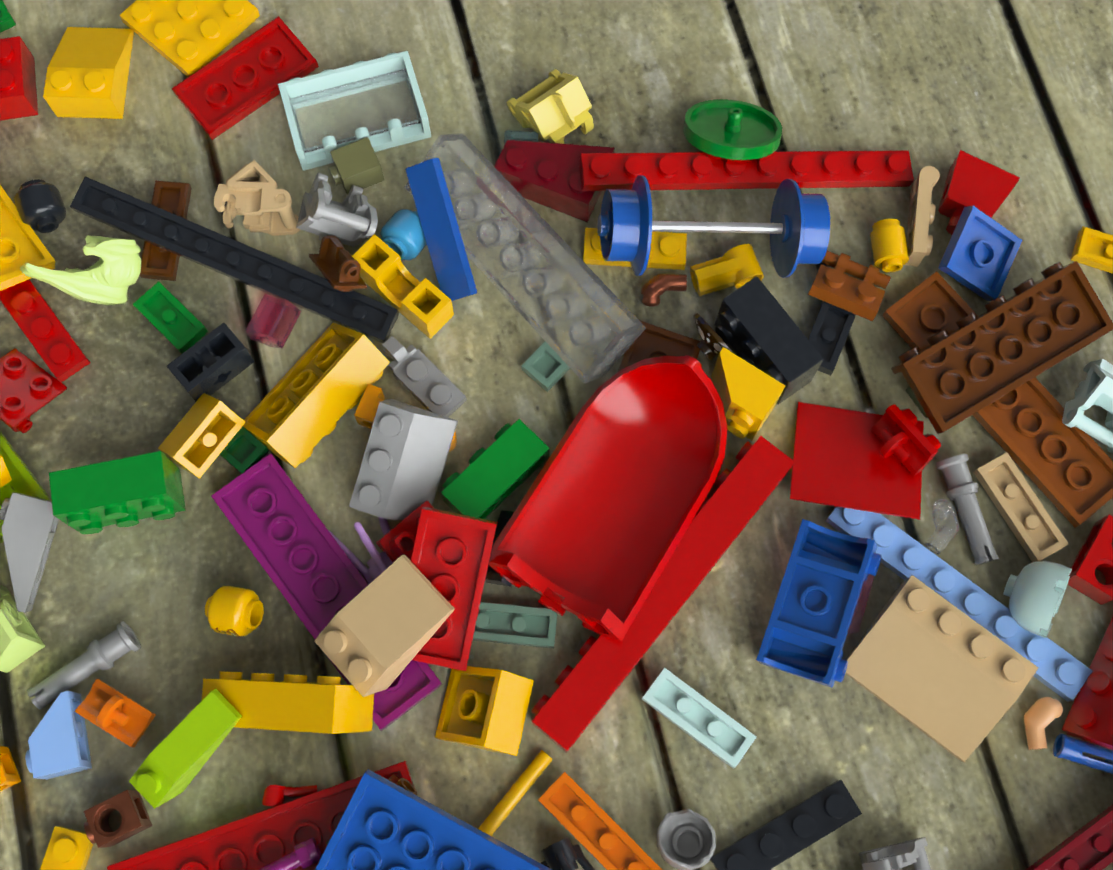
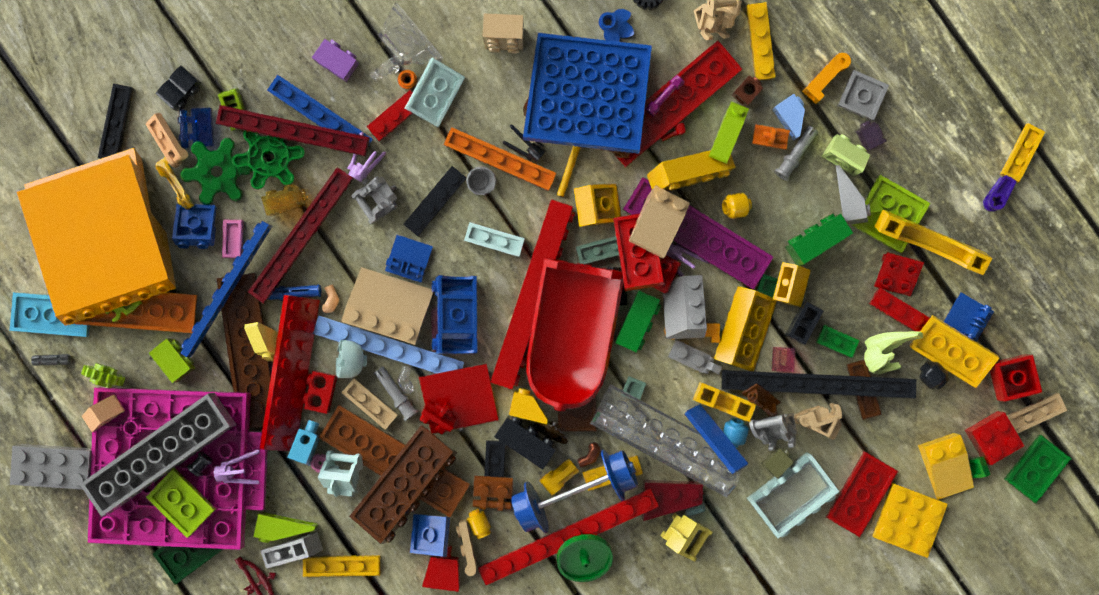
camera: 160 degrees right, 15 degrees up
none -> blue hinge [385,235,433,282]
none -> green plate [969,456,991,479]

